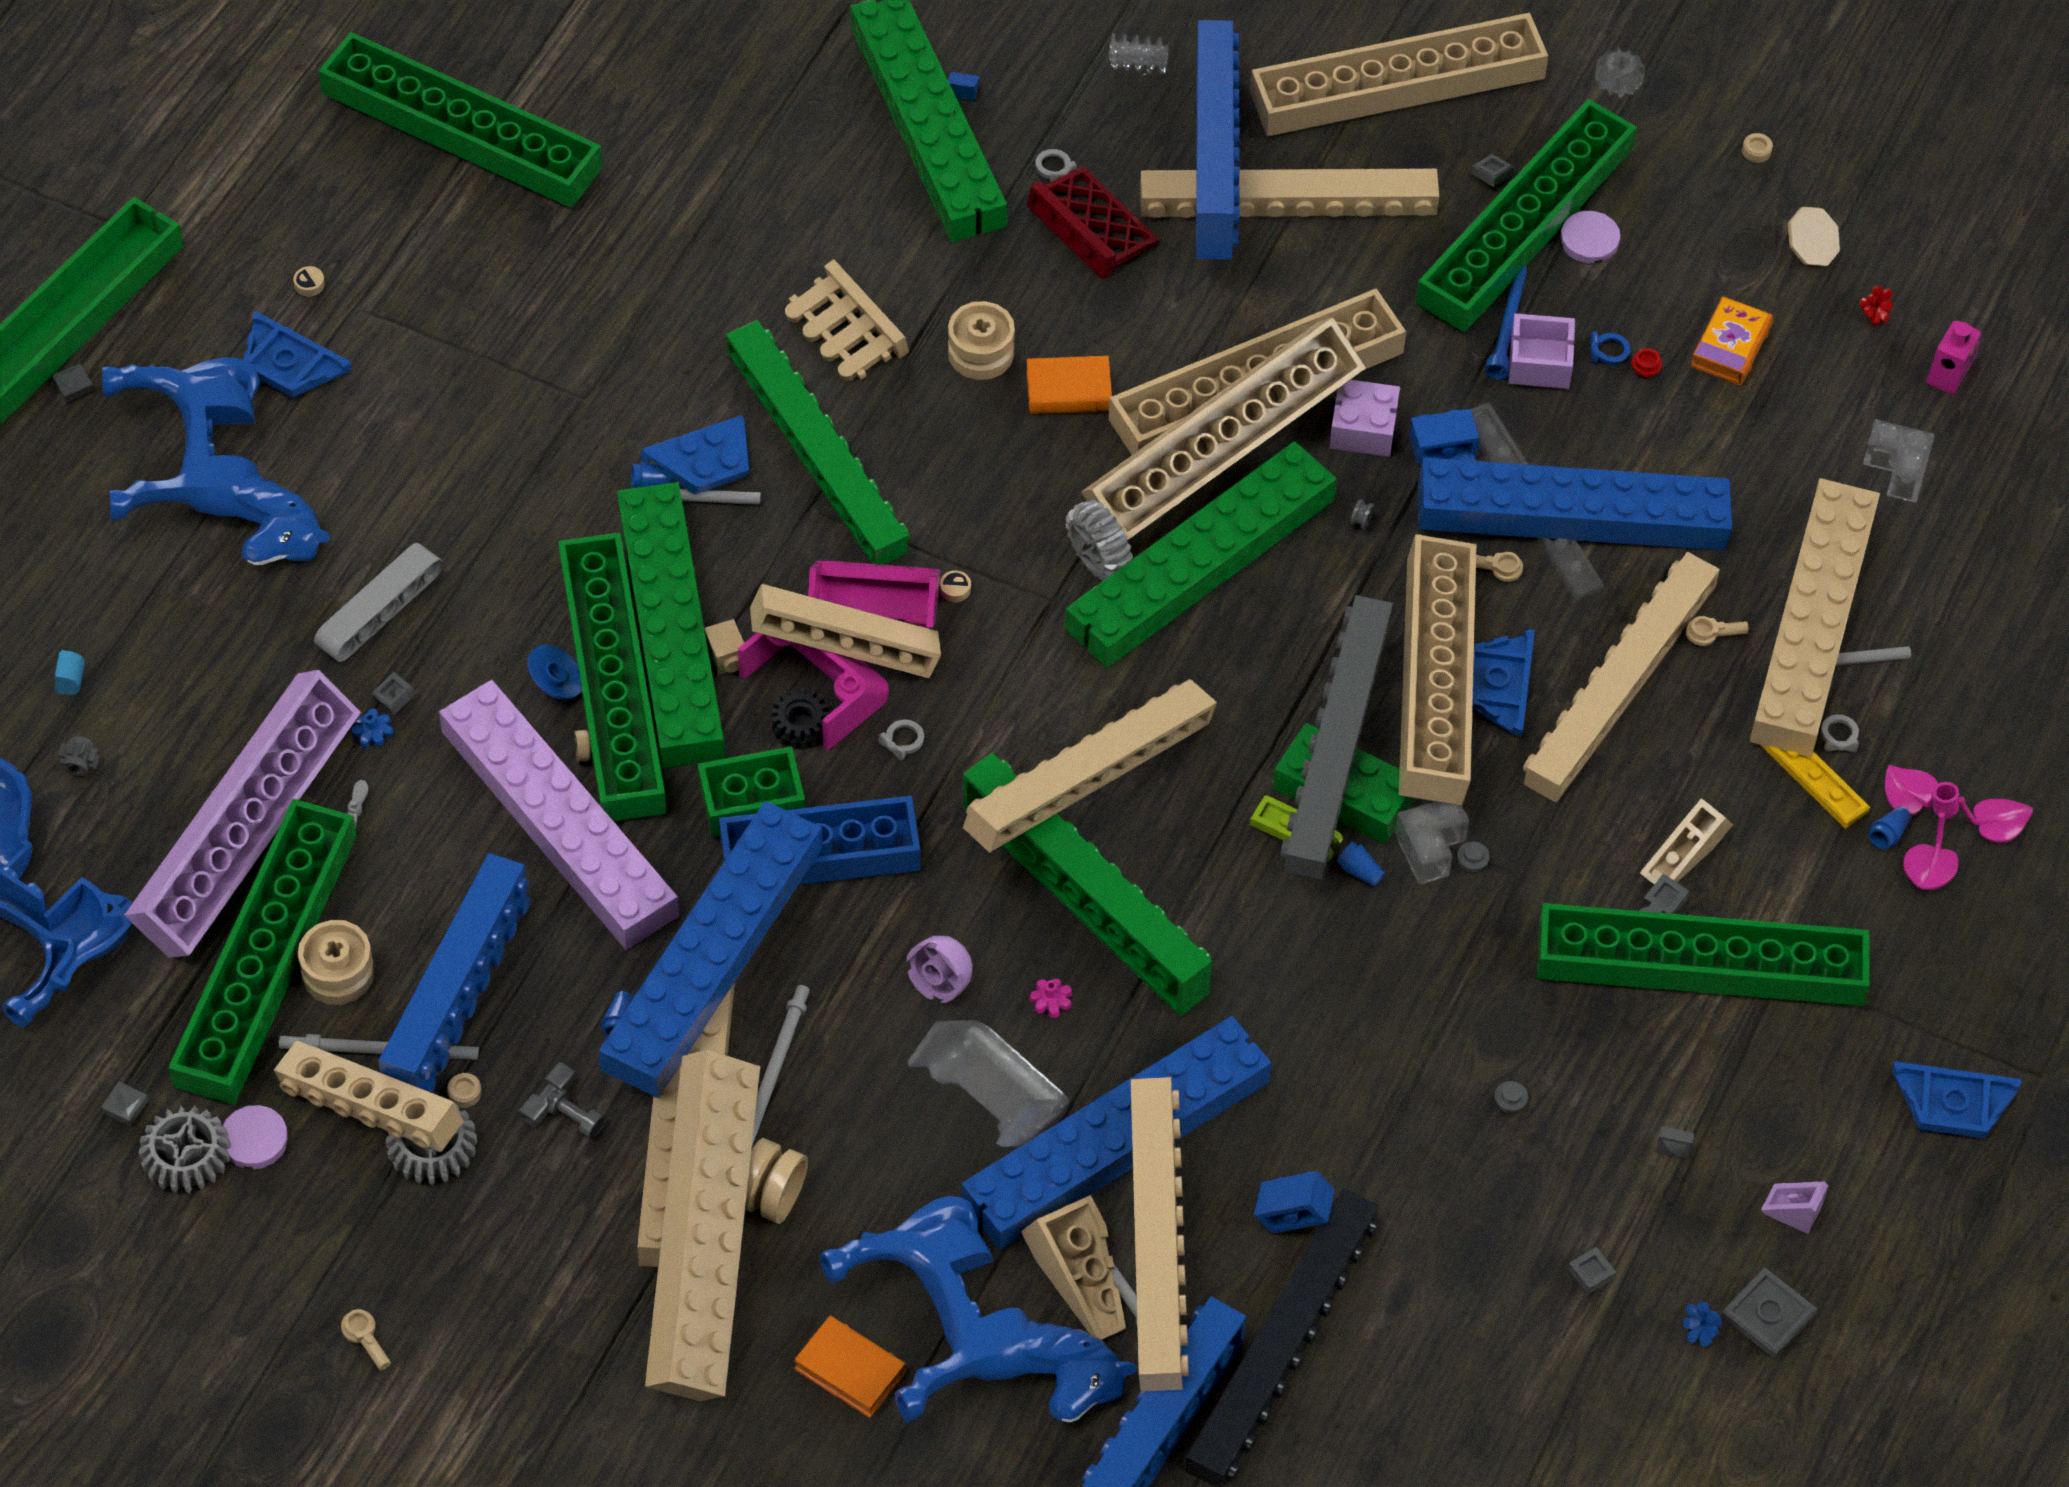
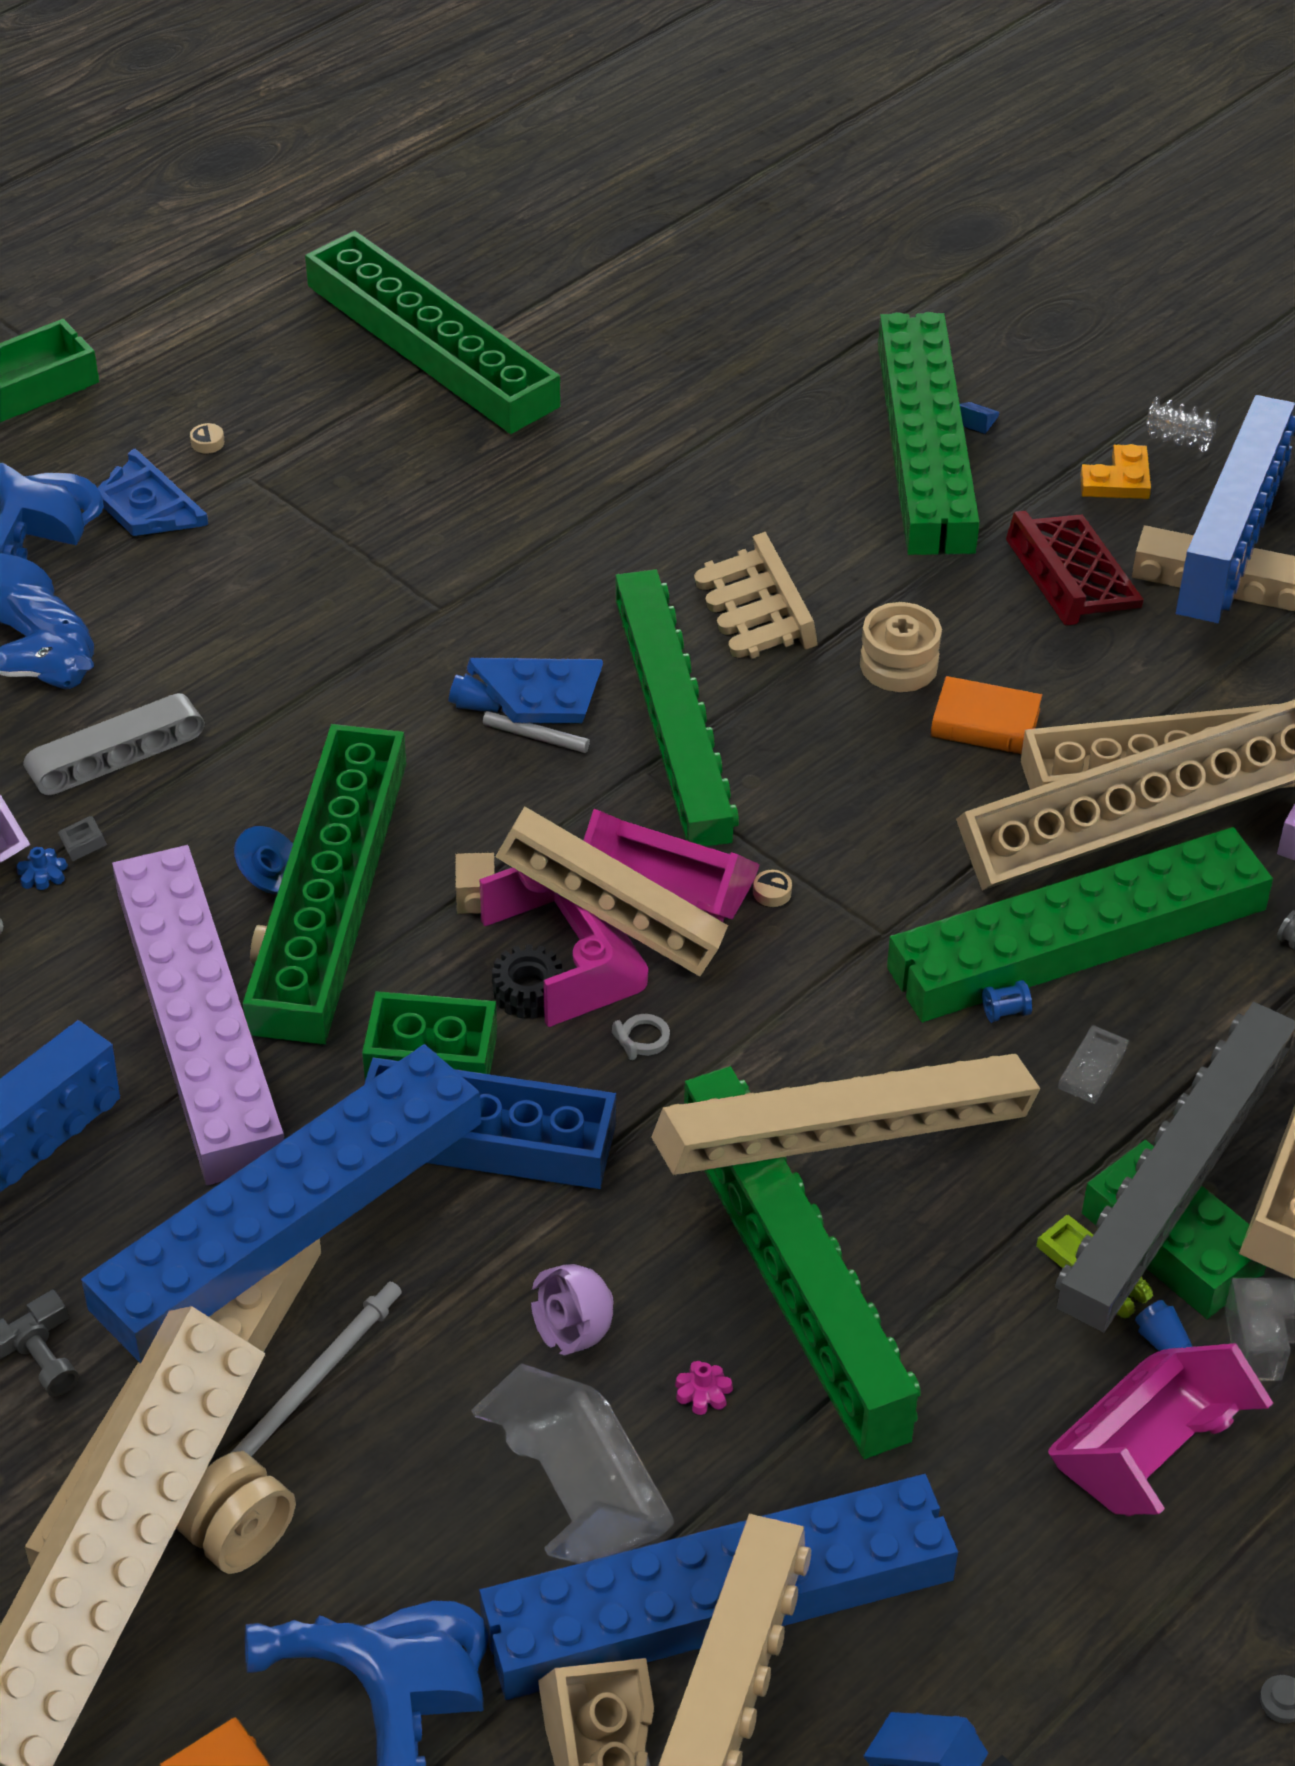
camera: 20 degrees right, 10 degrees down
green brick [617,482,725,769] -> none
light grey piece [1036,149,1077,182] -> none
light grey gear [1066,499,1133,581] -> none
none -> blue bush [982,980,1032,1023]
none -> dark pink windscreen [1048,1343,1273,1516]
none -> clear plate [1058,1025,1129,1104]
none -> light orange plate [1080,444,1151,499]

